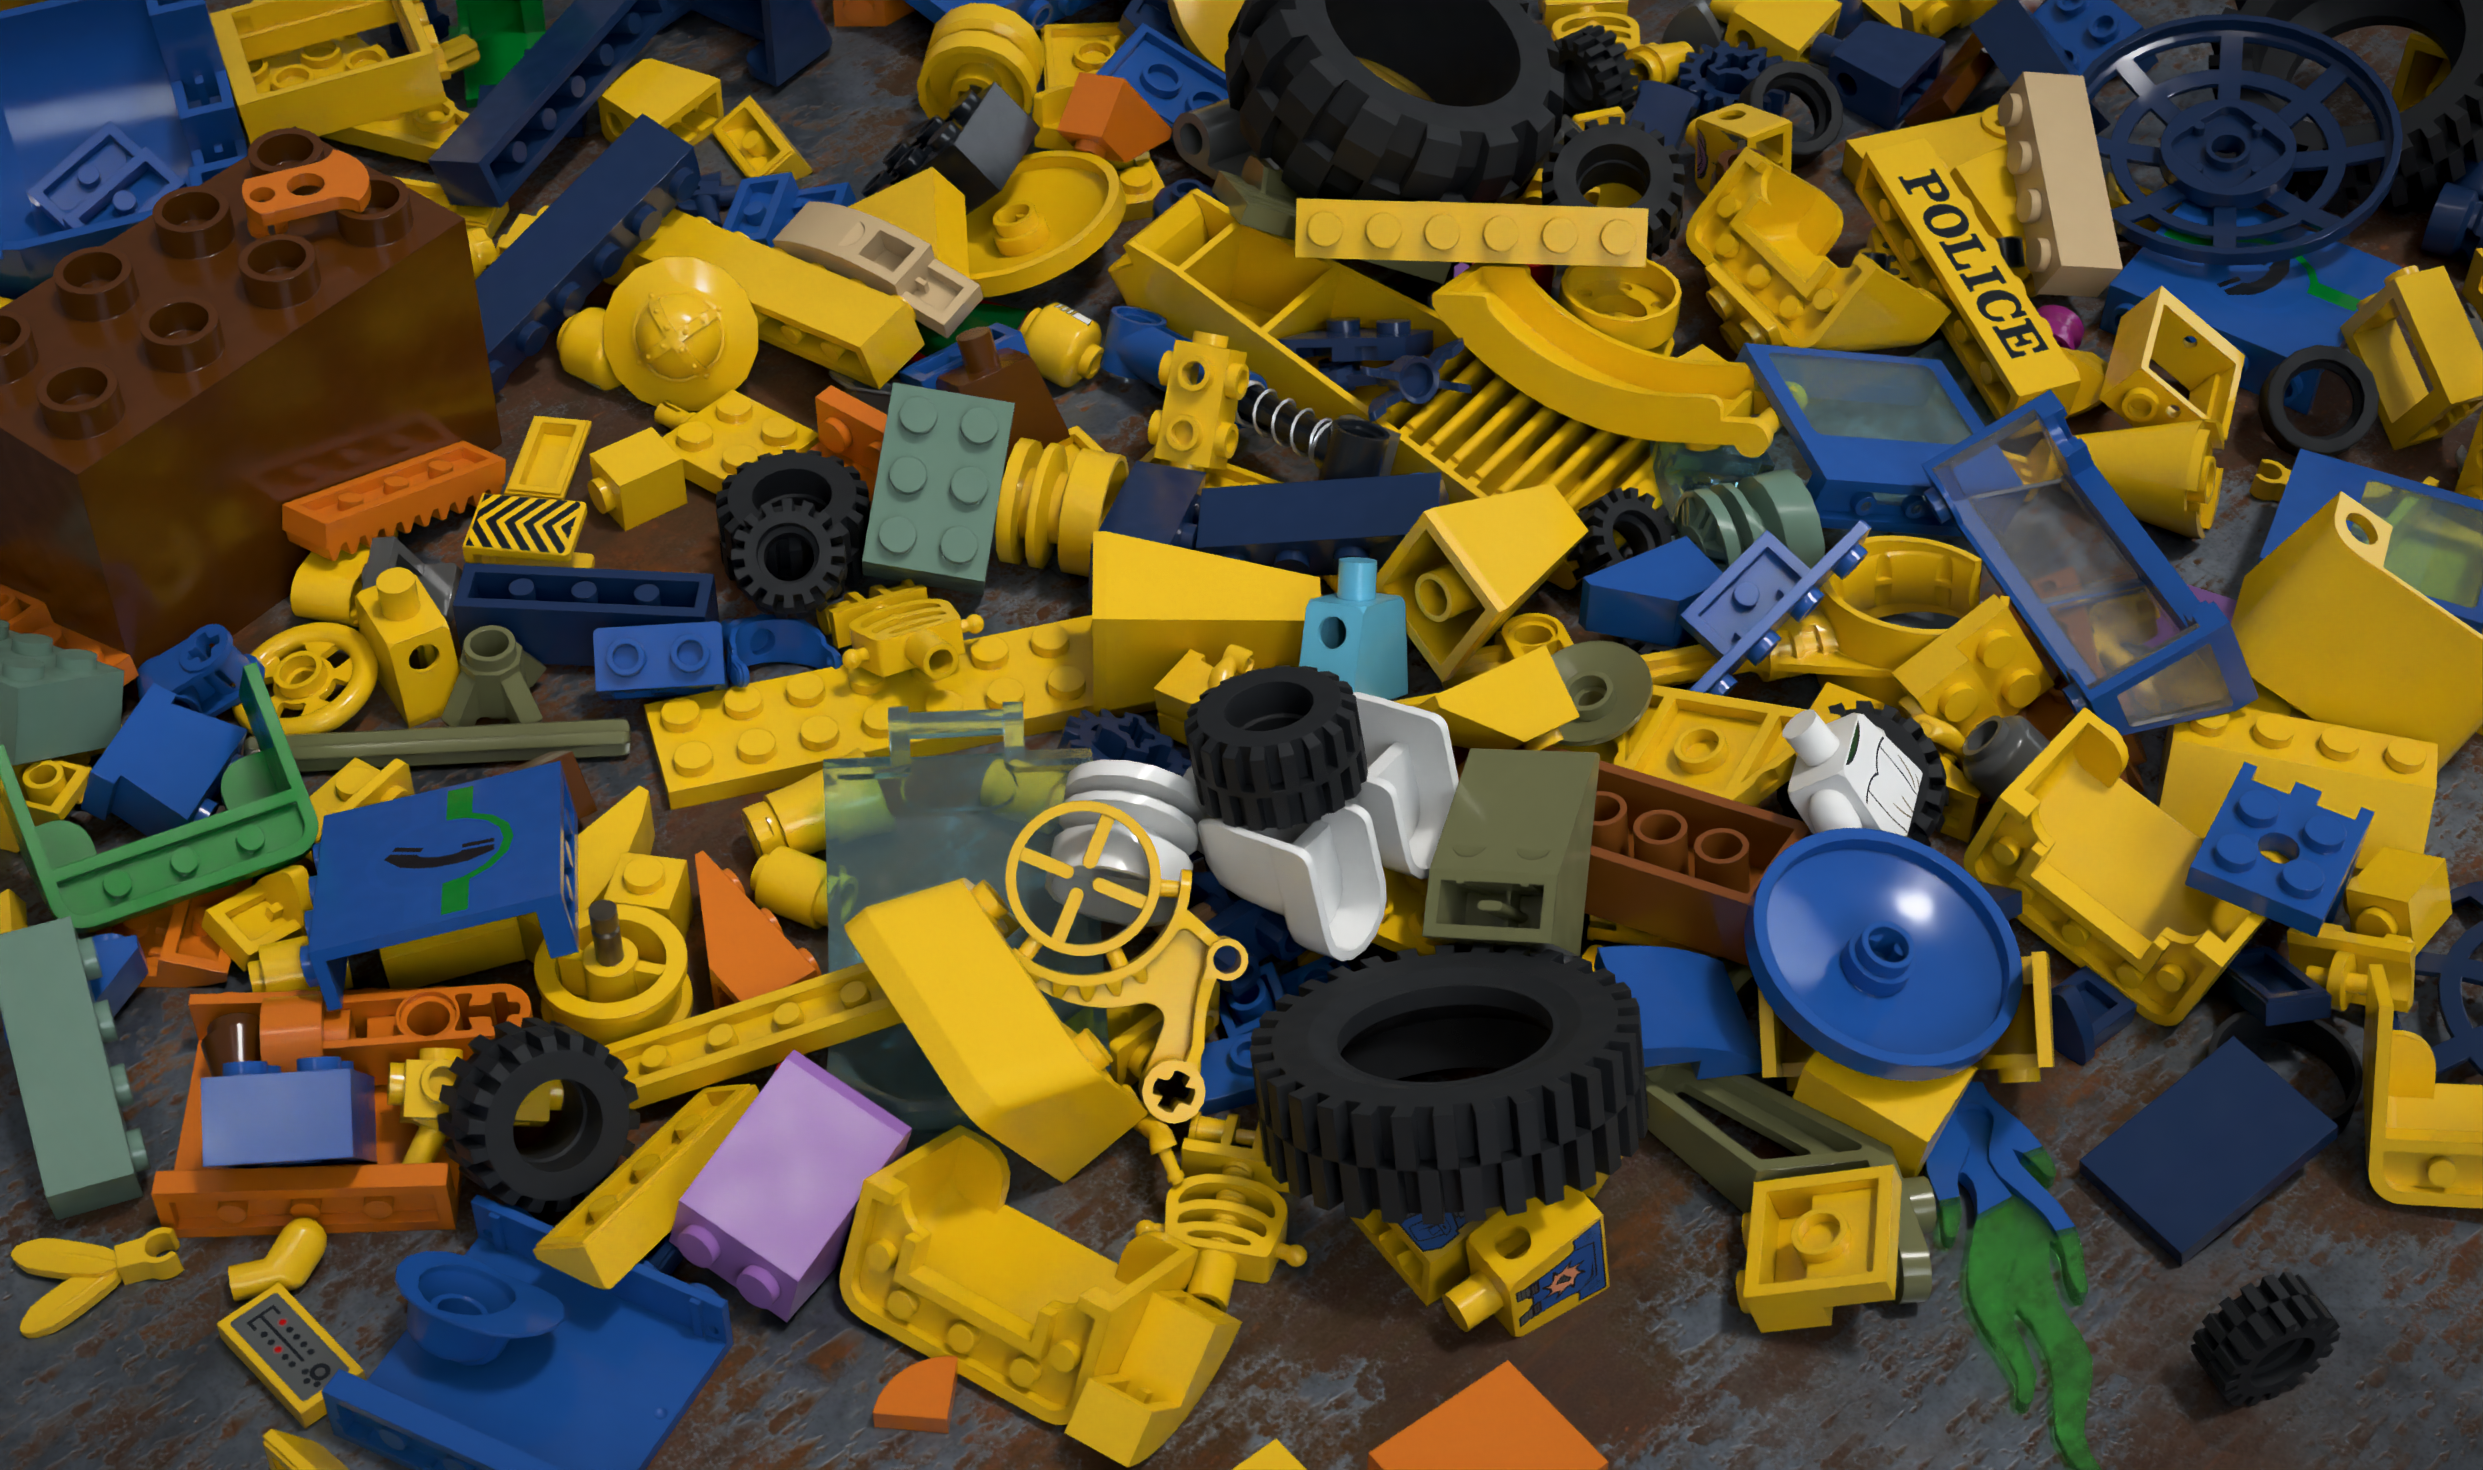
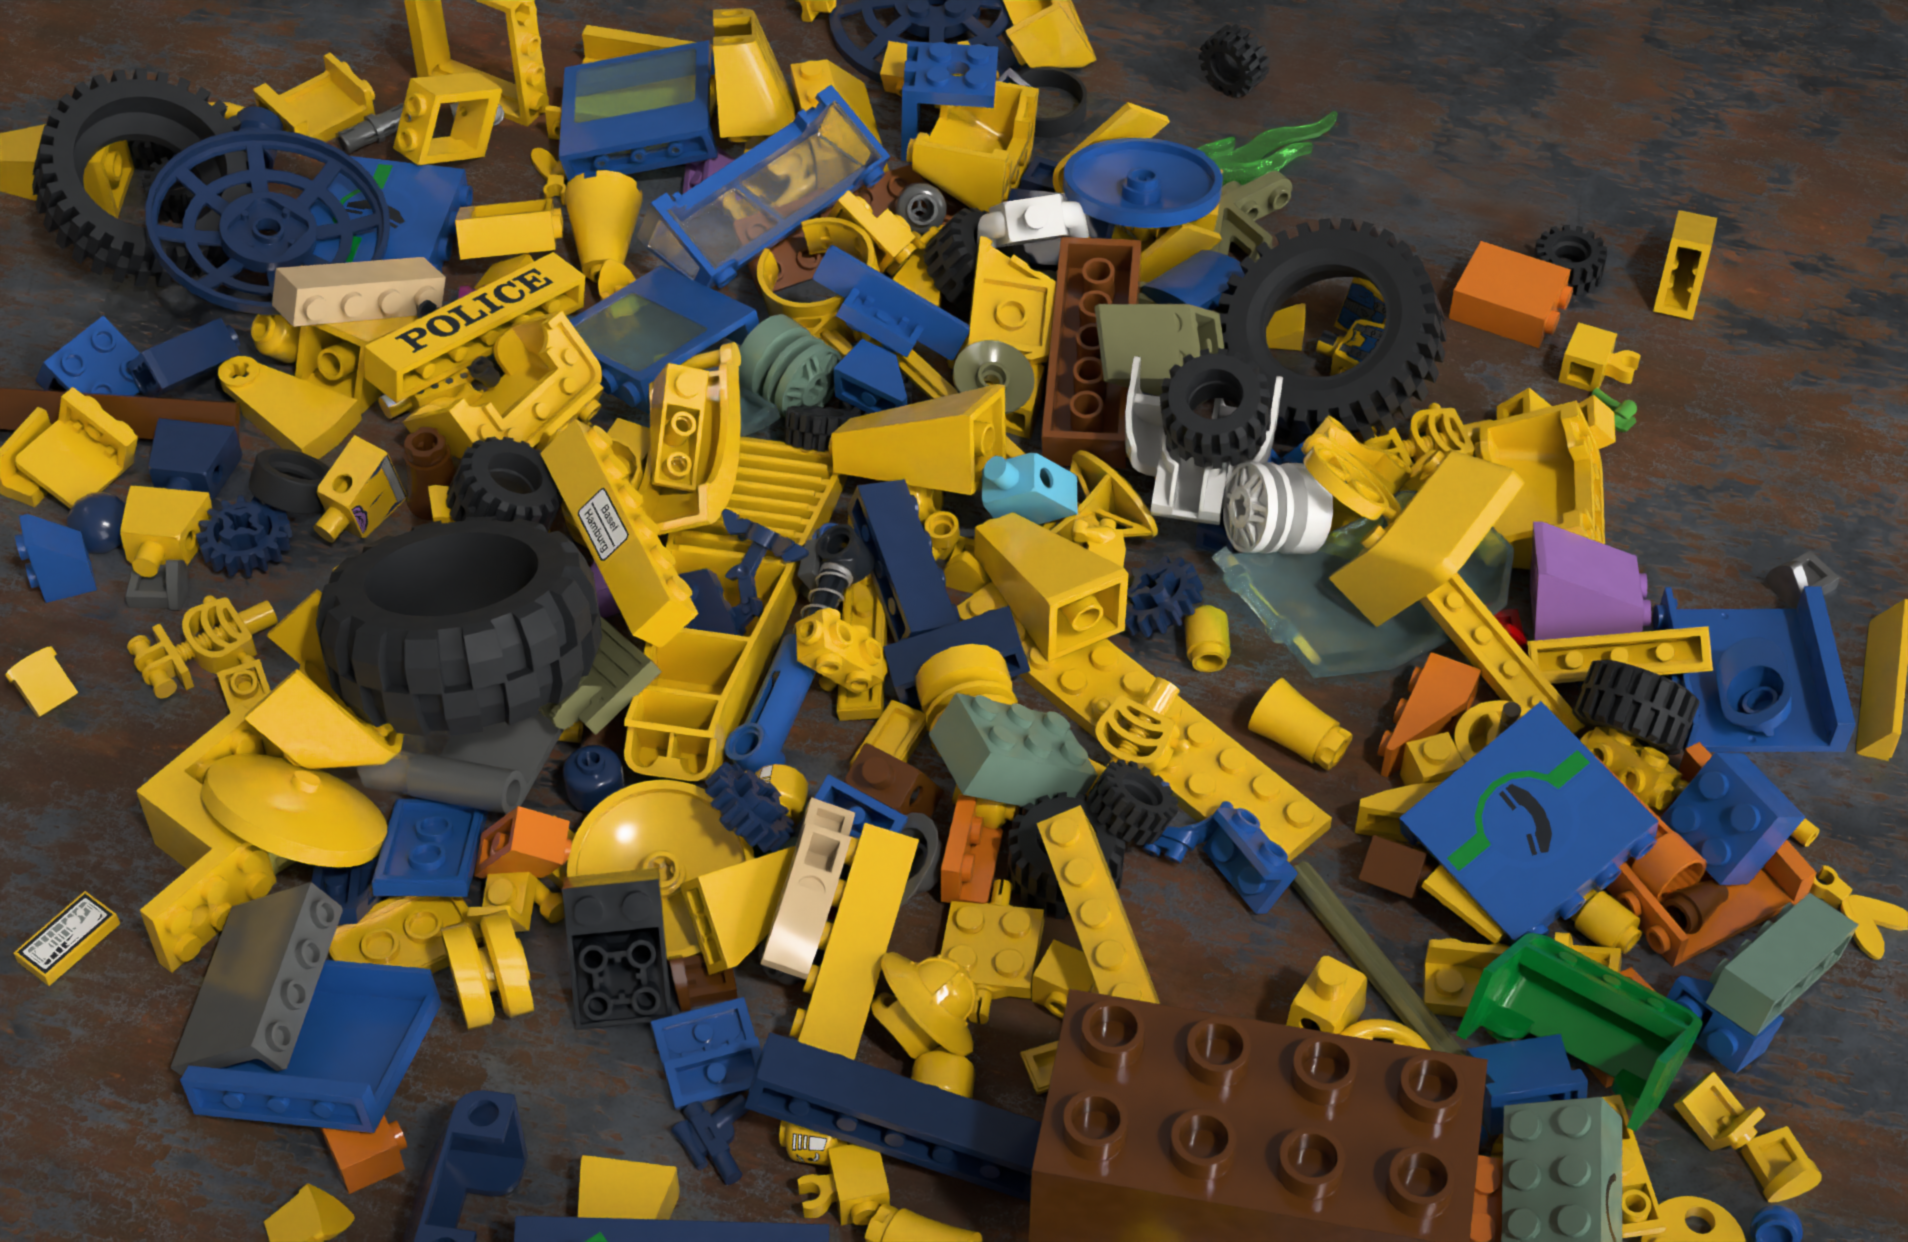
camera: 115 degrees left, 5 degrees up
tile [216,1282,367,1429] -> none
orange piece [242,149,371,239] -> none
olive rock [441,625,547,727] -> none
dark blue brick [453,563,720,666] -> none
piece [462,493,595,569] -> none
yellow slope [710,95,814,180] -> none
yellow brick [750,845,855,929] -> none
orange tile [873,1356,959,1434] -> none
yellow slope [1416,645,1580,751] -> none
black tyre [1554,25,1639,118] -> none
yellow cone [1625,41,1695,91] -> none
dark blue tile [1628,80,1701,151] -> none
yellow plate [1736,1164,1902,1333] -> none
dark blue tile [2079,1036,2338,1266] -> none
black tyre [2258,345,2379,457] -> none
none -> yellow slope [650,363,709,492]
none -> dark blue gear [705,762,795,853]
none -> yellow brick [1036,805,1160,1004]

